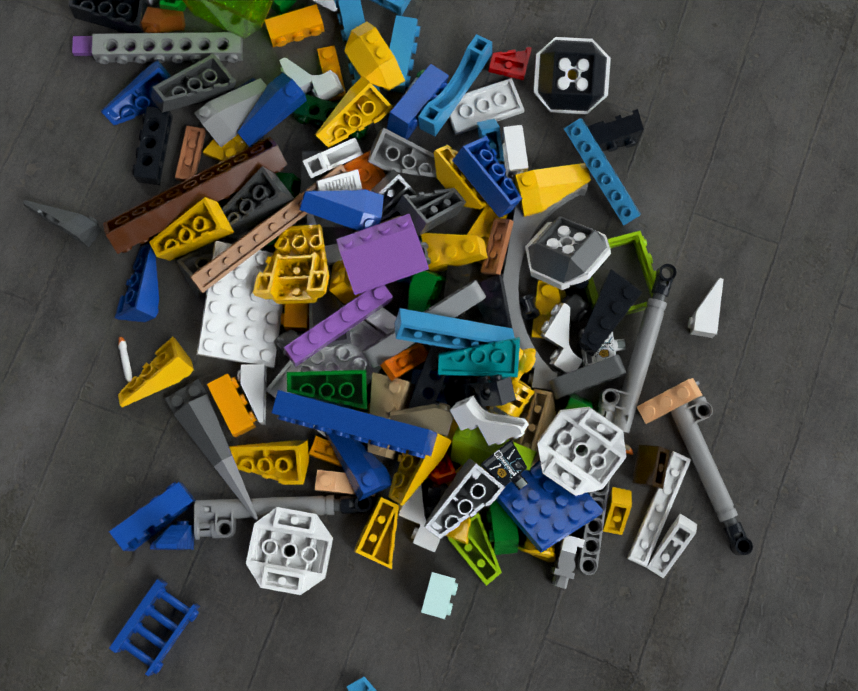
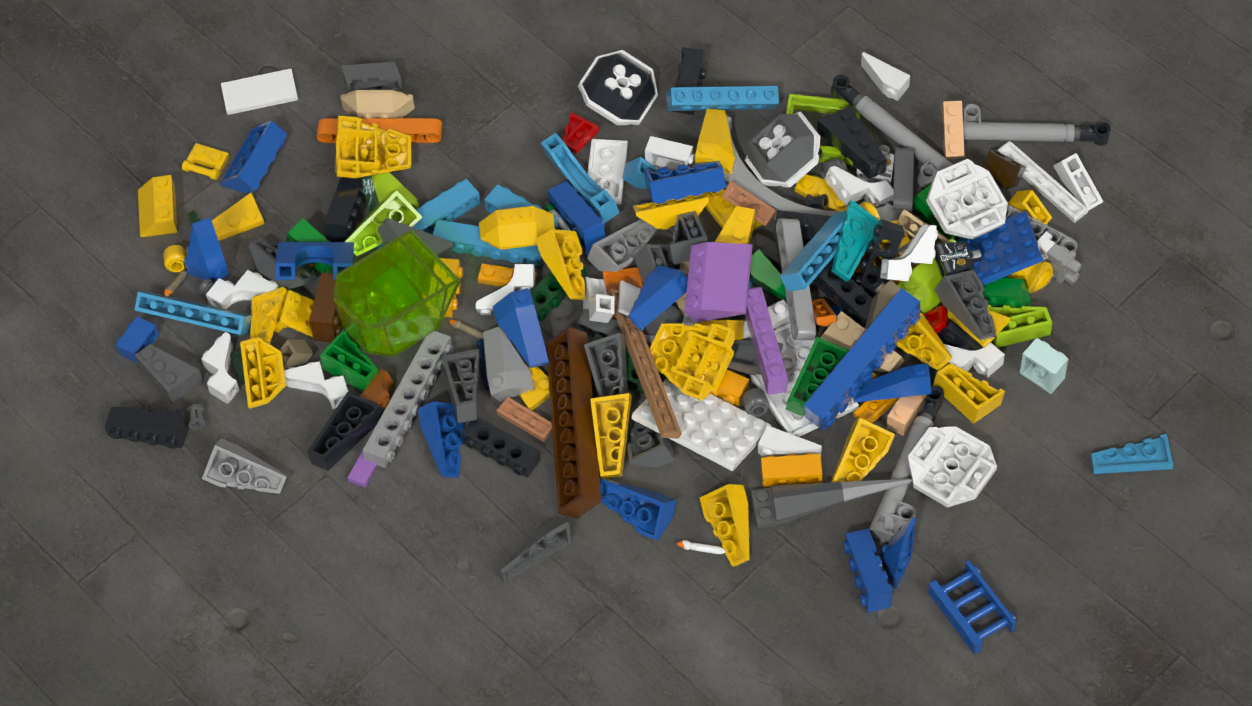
camera: 60 degrees left, 20 degrees down
none -> dark tan piece [449,320,484,339]

